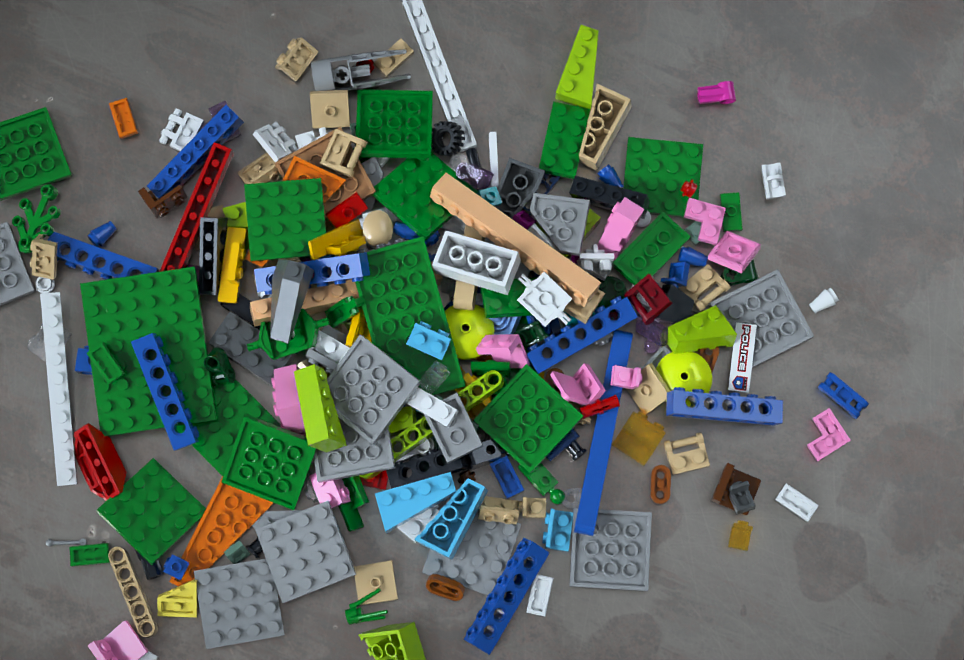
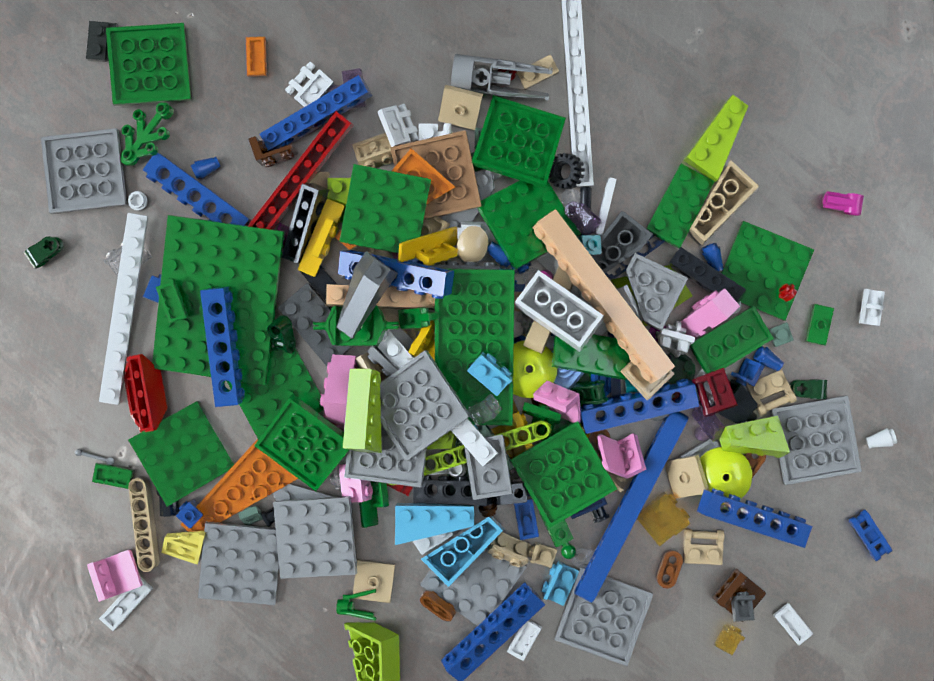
camera: 15 degrees right, 10 degrees up
tan bracket [30,234,57,280] -> none
tan bracket [275,37,319,81] -> none
tan plate [320,129,368,177] -> none
red plate [326,192,368,228] -> none
magenta plate [512,210,537,230] -> none
white plate [517,271,572,327] -> none
red pin [579,395,620,419] -> none
bright pink bracket [610,365,642,389] -> none
bright pink plate [684,198,726,245] -> none
bright pink plate [708,231,761,273] -> none
white sticker [728,322,757,393] -> none
bright pink plate [807,408,851,462] -> none

